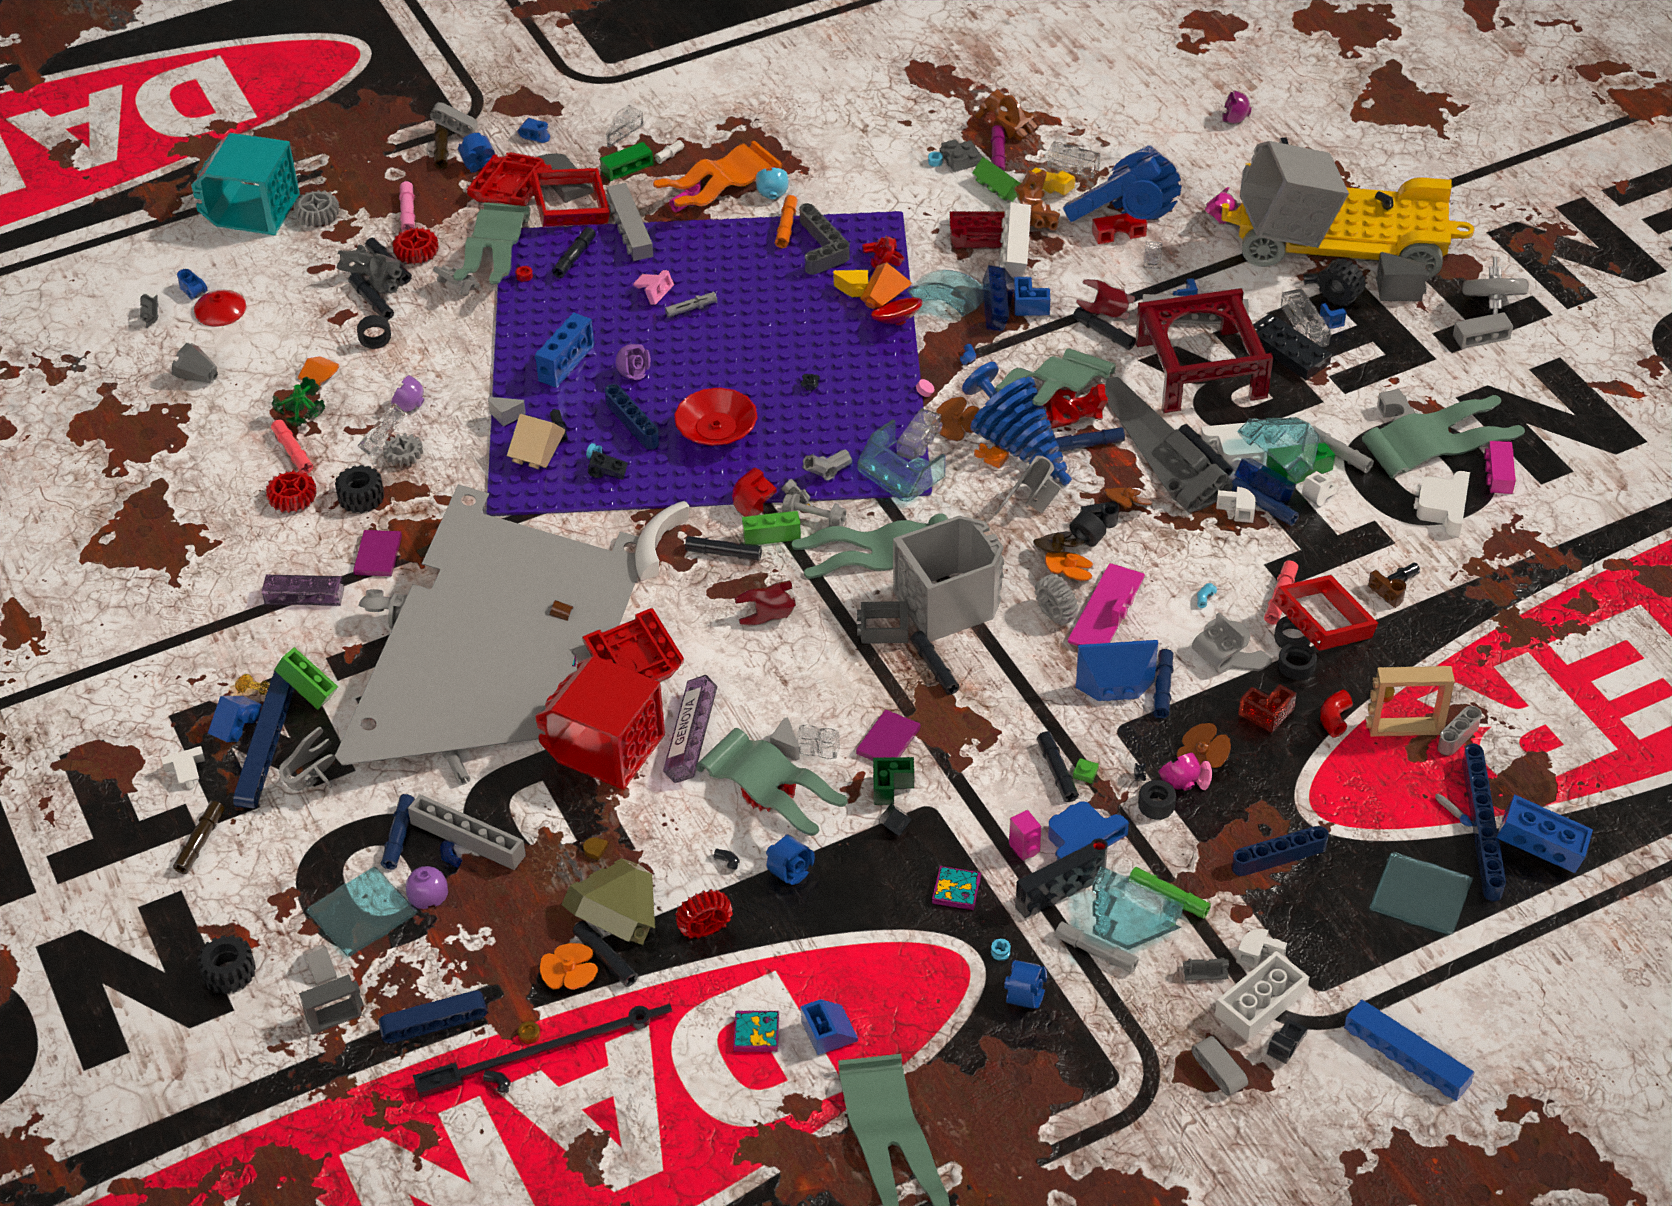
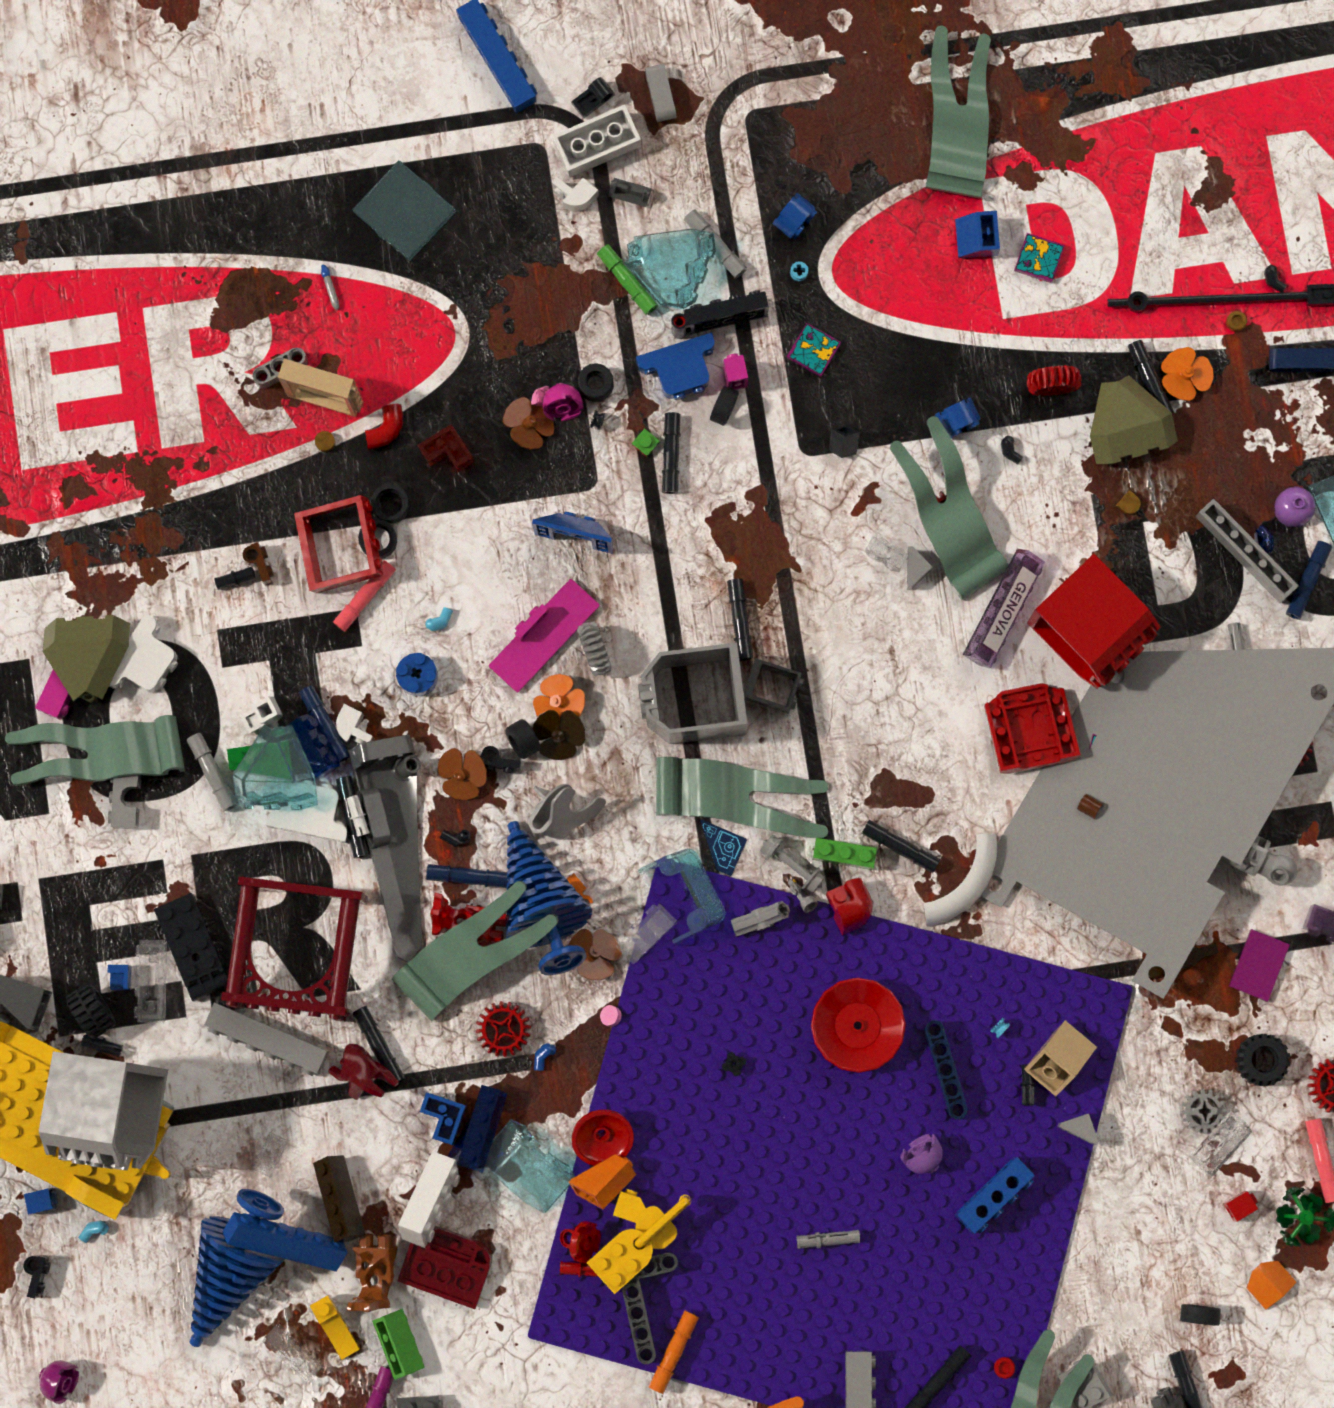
camera: 160 degrees left, 35 degrees up
medium lavender cylinder [391,375,425,412] -> none
black plate [588,450,628,480] -> none
bright pink piece [633,270,674,305] -> none
dark red piece [735,580,796,625] -> none
magenta tile [856,709,921,761] -> none
dark green brick [873,757,914,805] -> none
red arch [1092,213,1147,244] -> none
dark blue piece [1153,649,1174,718] -> none
blue panel [1173,278,1198,296] -> none
light grey piece [1192,613,1272,673] -> none
dark pink piece [1205,187,1239,224] -> none
dark blue beam [1231,826,1329,876] -> none
dark blue beam [1462,743,1506,901] -> none
blue brick [1496,794,1593,873] -> none
none -> olive panel [42,615,130,703]
none -> dark brown brick [313,1155,366,1243]
none -> white axle [347,795,370,837]
none -> blue brick [396,653,438,696]
none -> black arm [440,830,470,847]
none -> red gear [476,1001,531,1057]
none -> yellow plate [587,1195,691,1294]
none -> dark blue sticker [700,820,747,876]
none -> black tyre [710,386,739,426]
none -> red brick [1223,1191,1258,1222]

